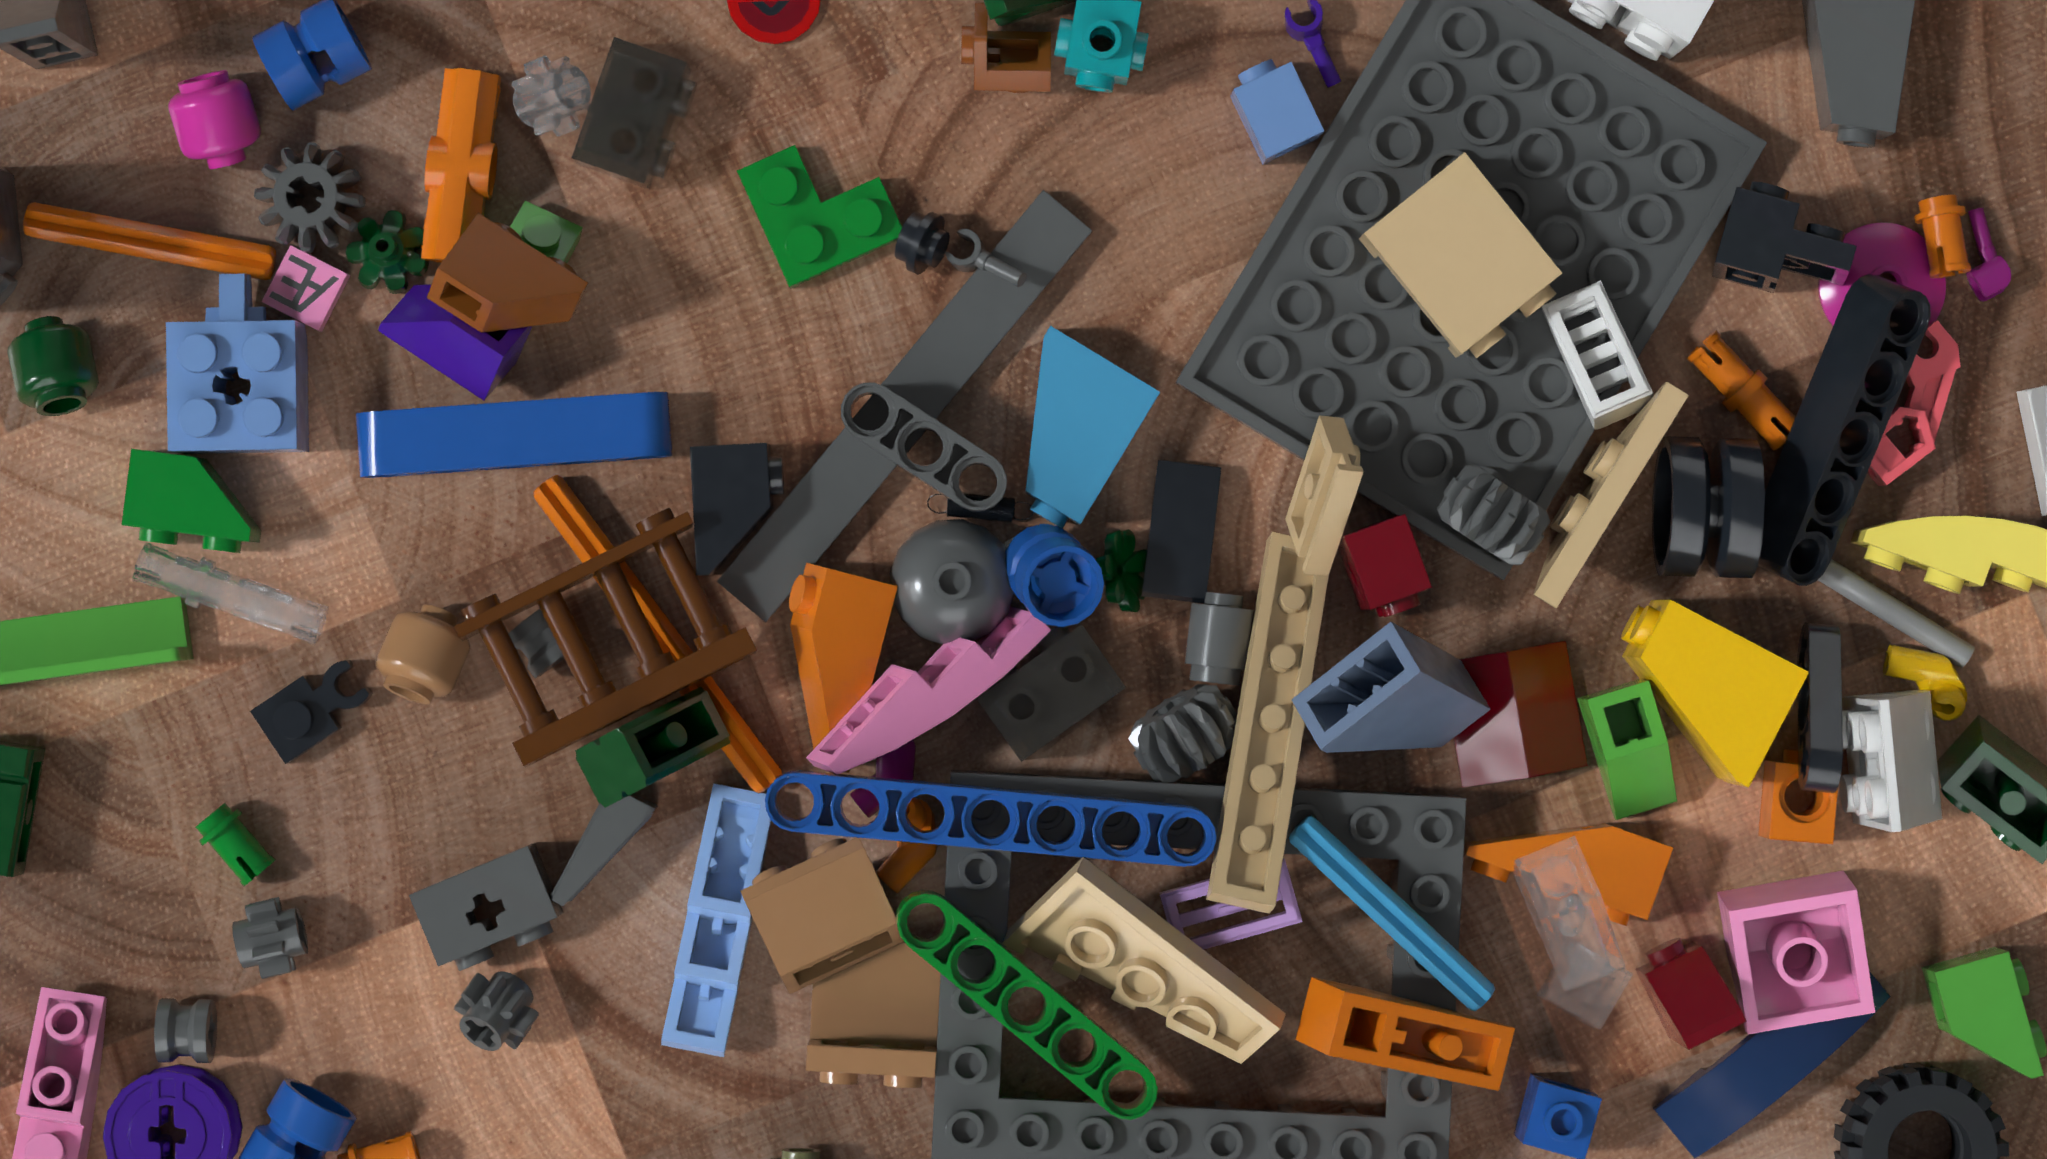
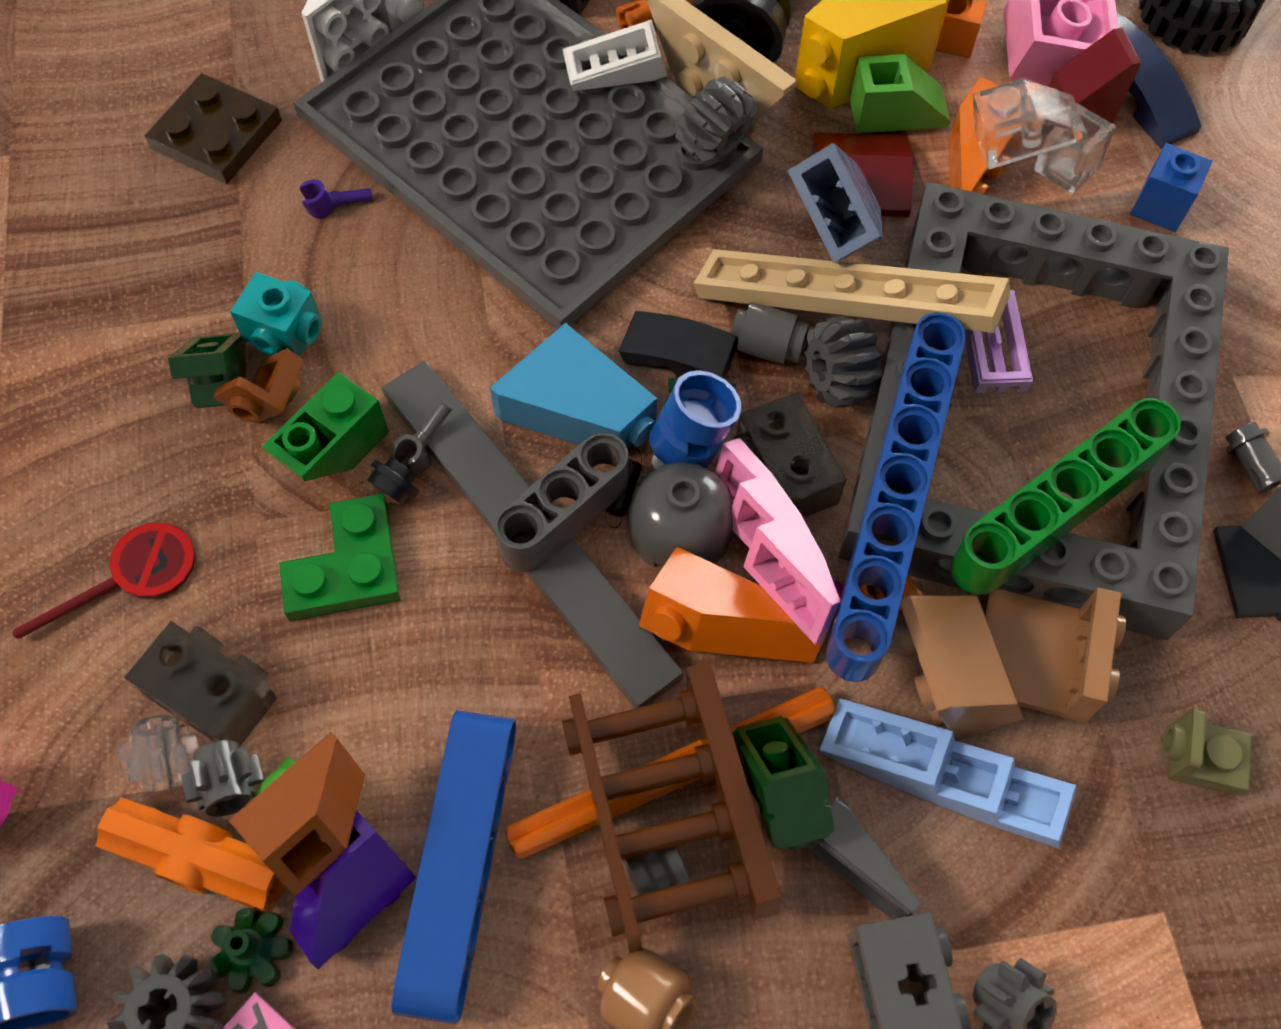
camera: 80 degrees left, 25 degrees down
black slope [690,443,784,576] -> none
tan wing [1002,857,1286,1064] -> none
medium blue brick [1230,59,1324,165] -> none
tan plate [1285,415,1363,576] -> none
dark azure axle [1289,816,1495,1012] -> none
orange slope [1295,977,1515,1091] -> none
dark red brick [1338,514,1432,617] -> none
tan panel [1359,152,1562,358] -> none
none -> dark grey gear [180,740,264,817]
none -> green slope [262,372,389,482]

